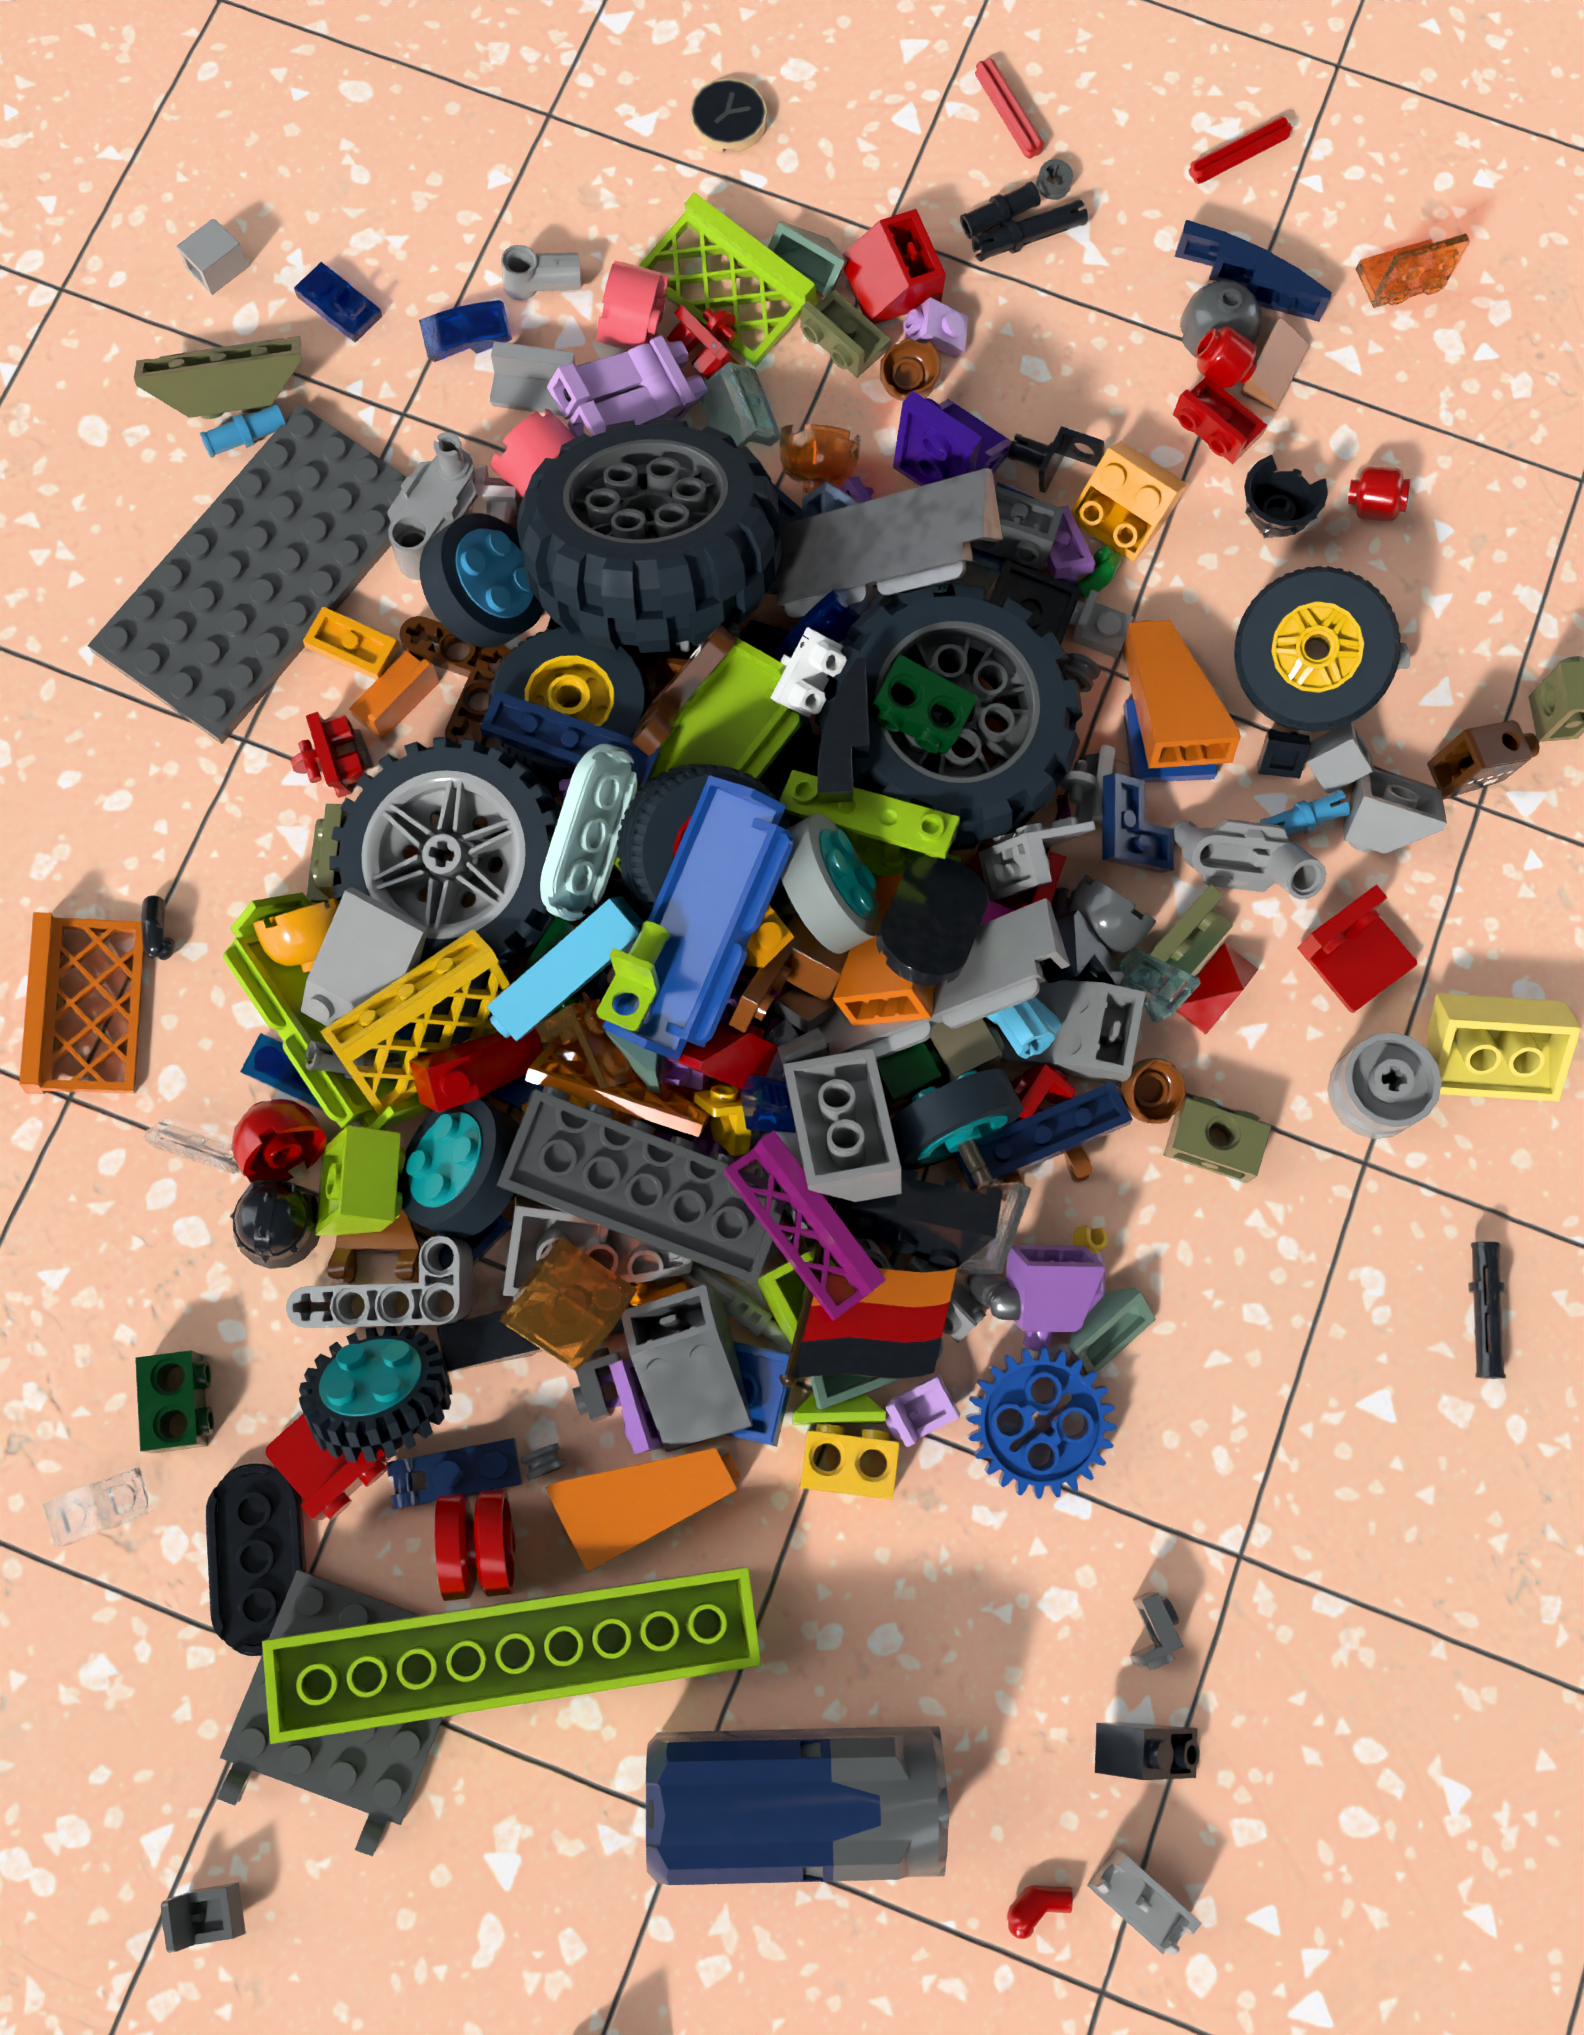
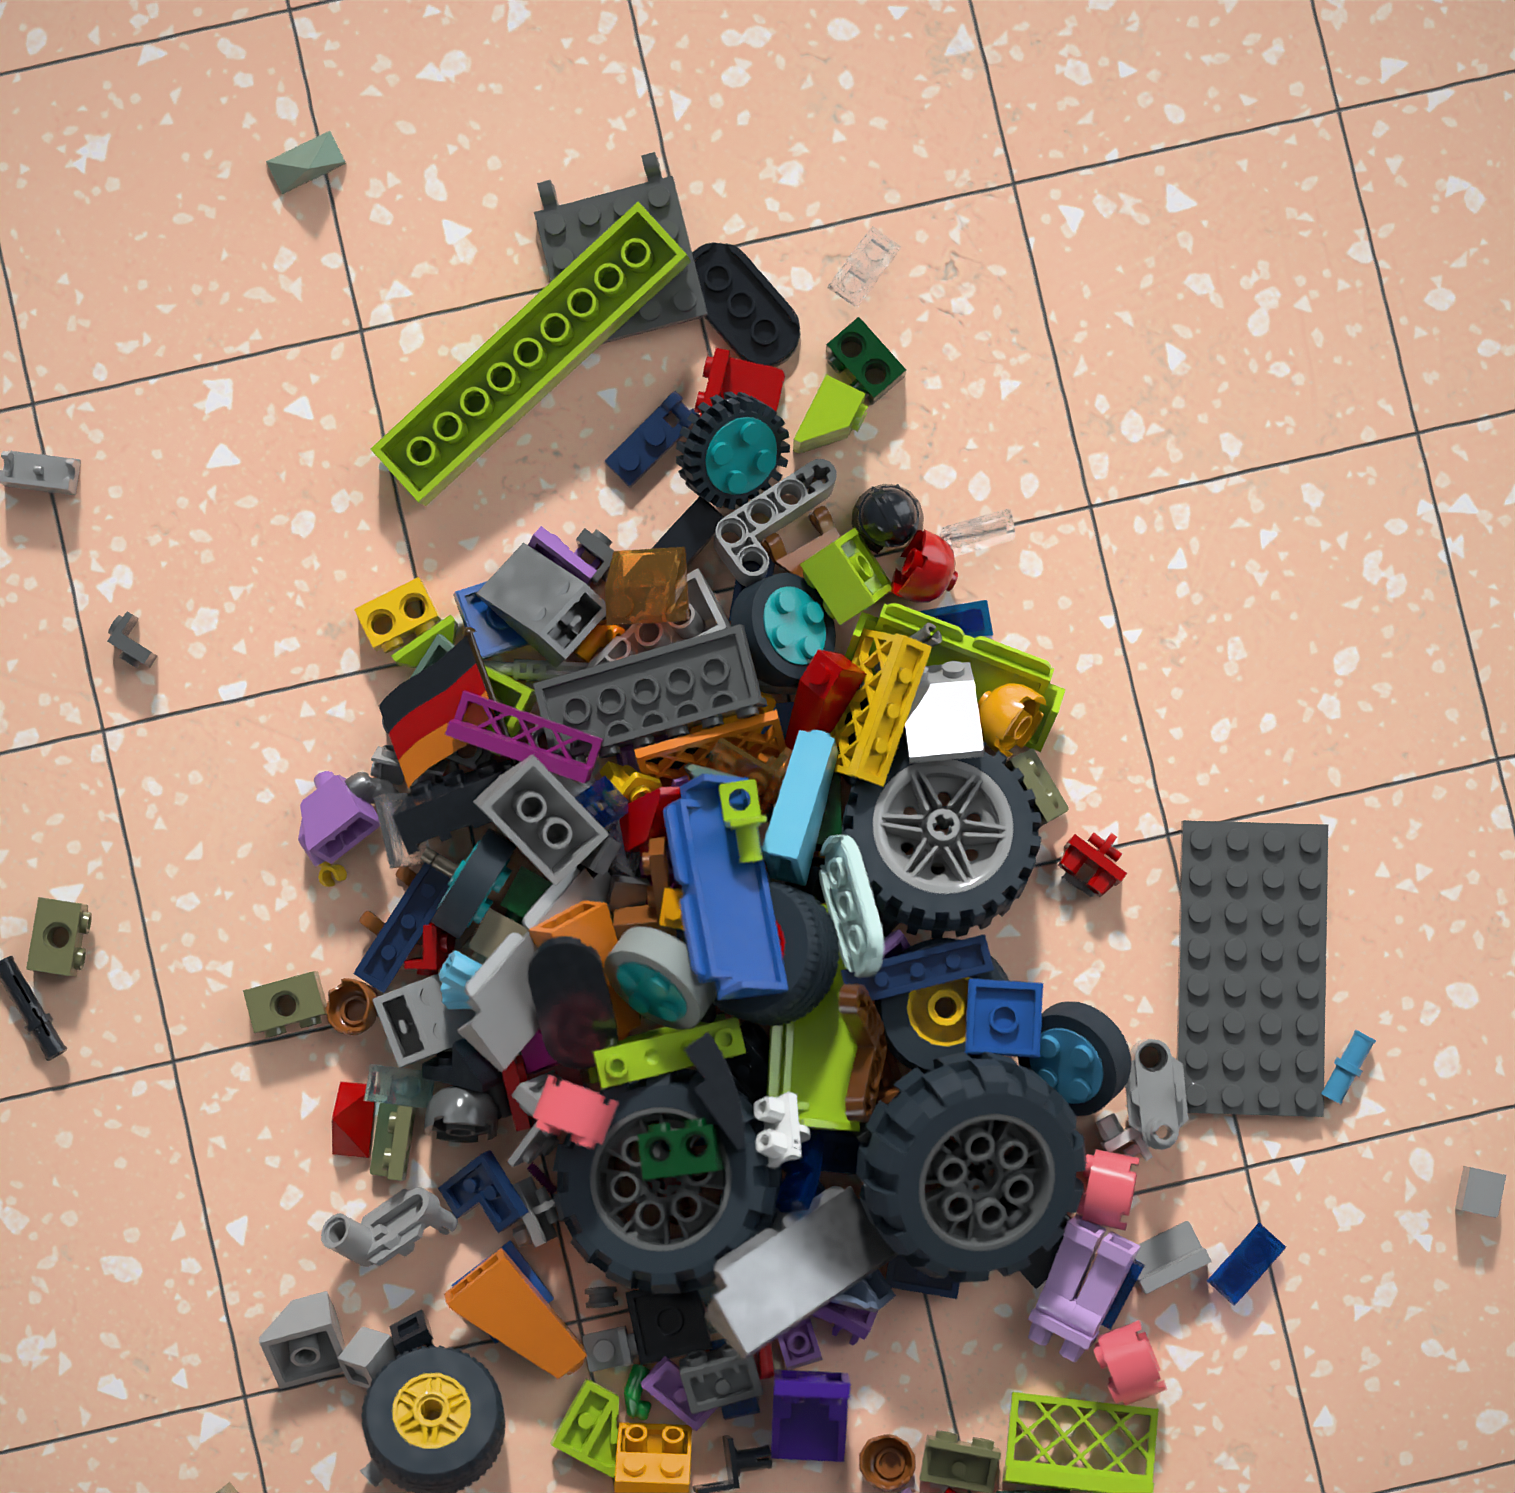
camera: 155 degrees right, 10 degrees up
orange fence [19,912,144,1094] -> none
olive wedge [134,336,302,419] -> none
black arm [141,895,175,961] -> none
dark grey bracket [161,1882,246,1953] -> none
clear blue plate [294,262,383,343] -> none
light orange plate [303,606,400,680] -> none
orange panel [349,650,439,741] -> none
reddish brown beam [399,616,510,746] -> none
red wheel [434,1489,516,1601] -> none
light grey piece [501,245,581,300] -> none
dark grey bush [520,1443,567,1481] -> none
orange slope [545,1448,741,1573] -> none
dark blue piece [646,1726,949,1885] -> none
red hips [666,304,741,382] -> none
clear light blue panel [701,362,782,448] -> none
clear orange cylinder [779,424,861,493] -> none
lavender bracket [885,1374,961,1447] -> none
blue gear [966,1347,1117,1499] -> none
red arm [1007,1885,1073,1939] -> none
sand green slope [1069,1288,1156,1373] -> none
black slope [1095,1722,1200,1780] -> none
dark azure pin [1260,790,1350,837] -> none
red bracket [1297,884,1417,1013] -> none
light grey wheel [1327,1032,1442,1139] -> none
reddish brown torso [1427,720,1540,800] -> none
light yellow slope [1427,993,1581,1102] -> none
none -> olive brick [26,897,92,977]
none -> coral brick [532,1075,619,1149]
none -> lime wing [550,1378,619,1478]
none -> lime slope [793,374,868,454]
none -> blue plate [965,979,1043,1058]

